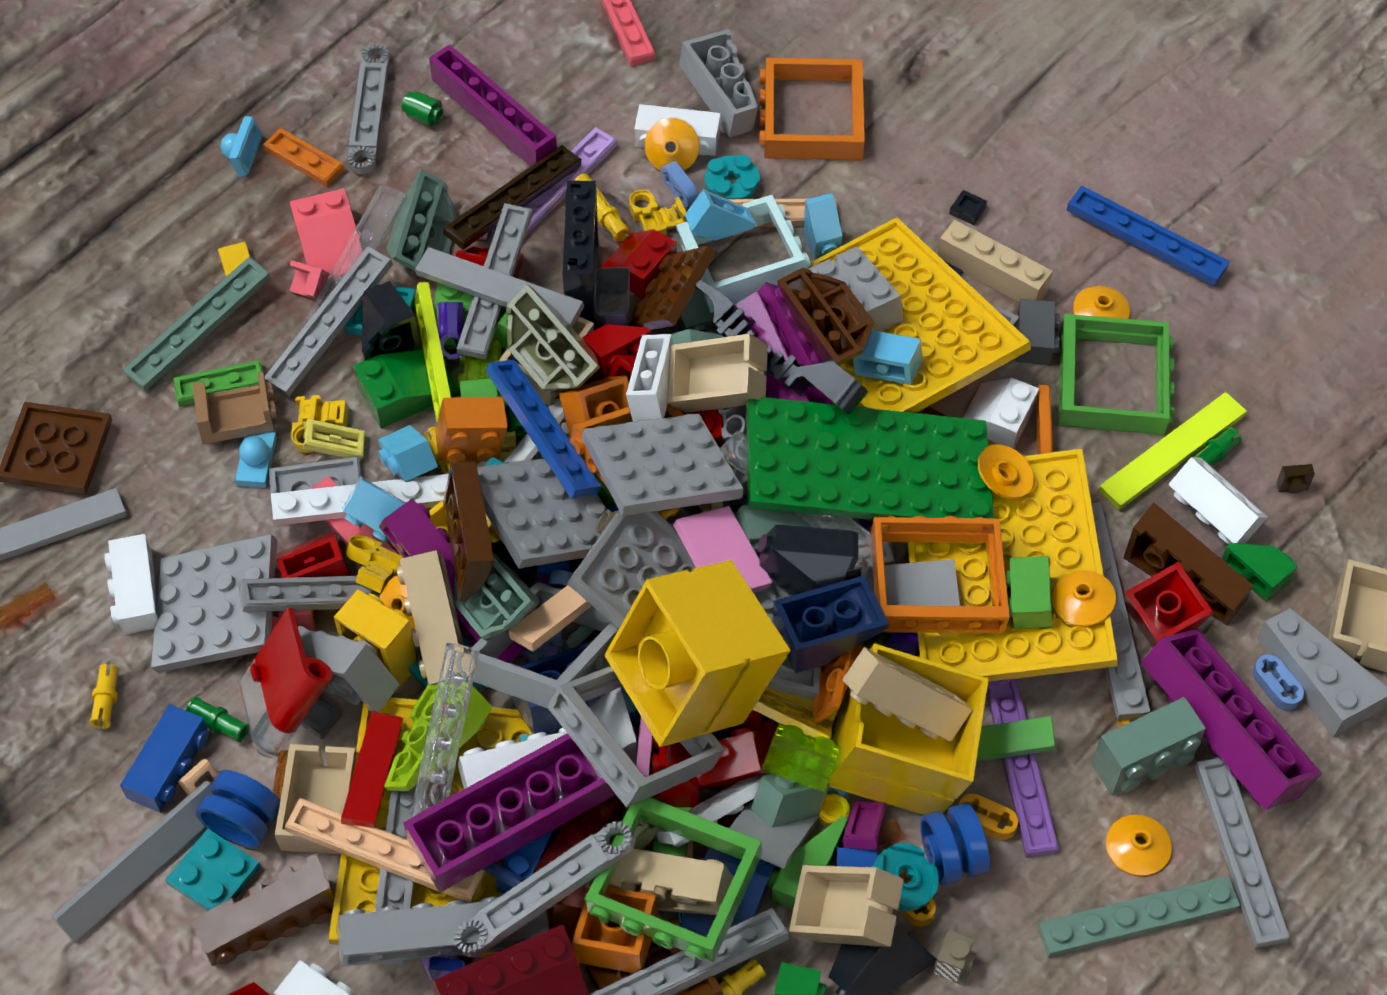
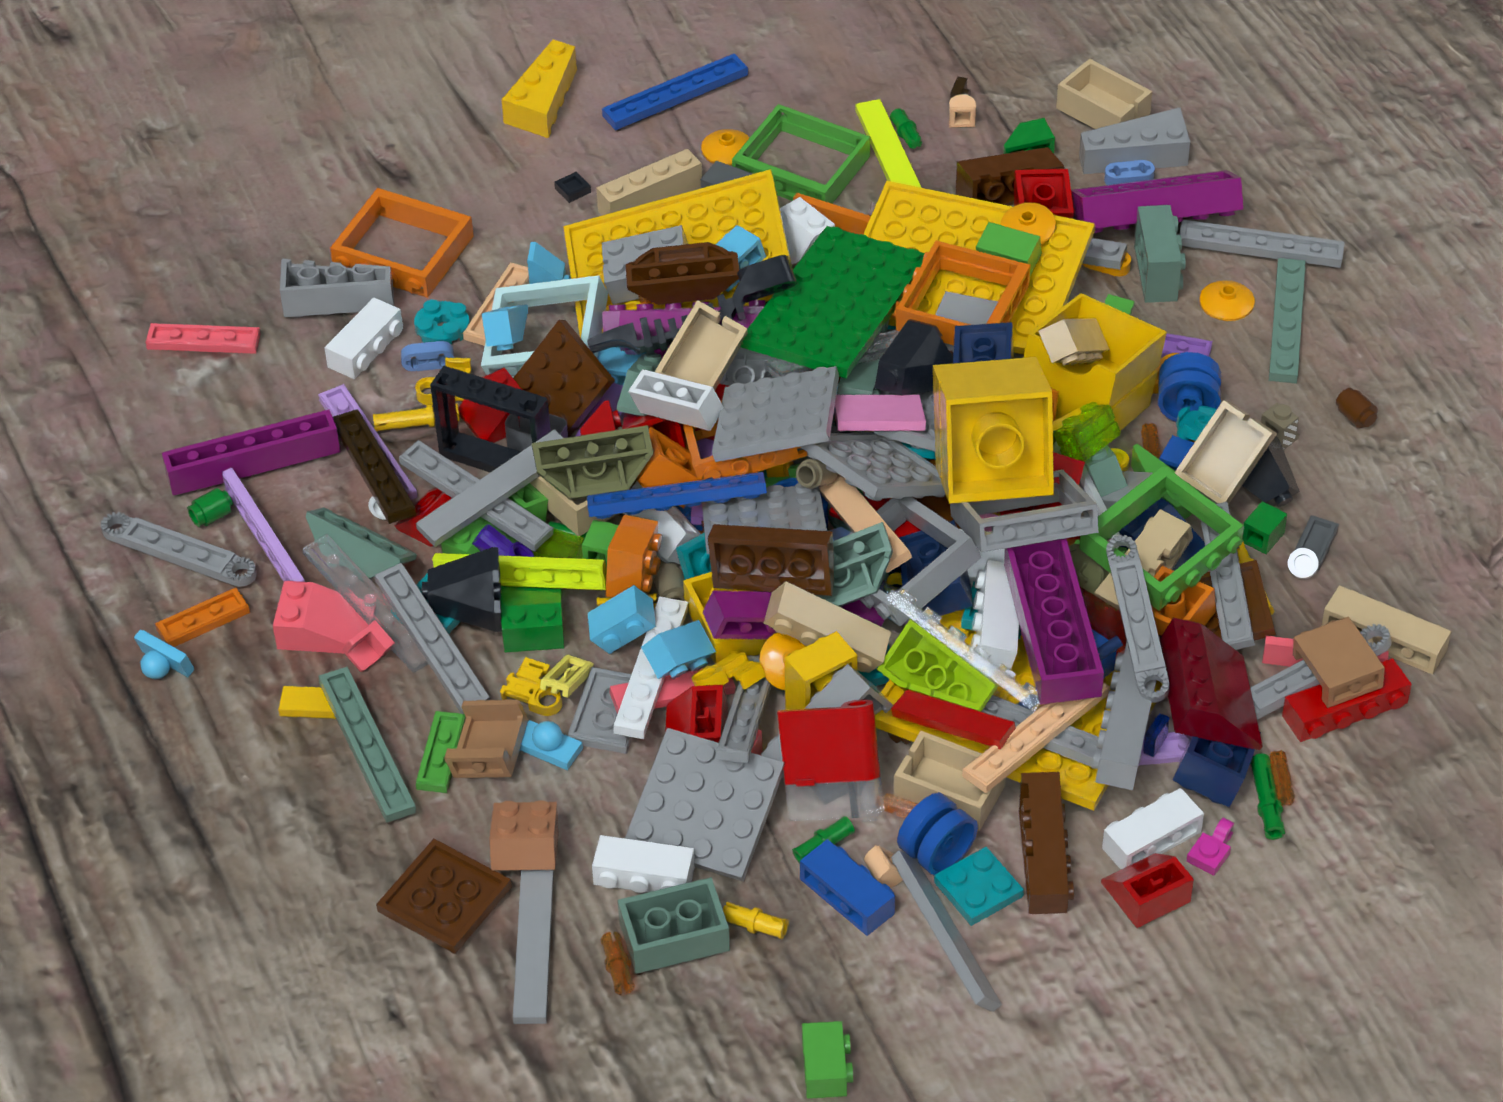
camera: 65 degrees left, 10 degrees down
light orange dish [645,118,700,171] -> none
magenta tile [843,801,887,850] -> none
light orange dish [978,444,1034,499] -> none
white brick [1168,457,1268,544] -> none
none -> lavender tile [222,468,305,582]
none -> nougat brick [489,800,559,871]
none -> yellow wedge [501,39,577,138]
none -> sand green brick [617,877,730,974]
none -> light nougat brick [949,94,976,128]

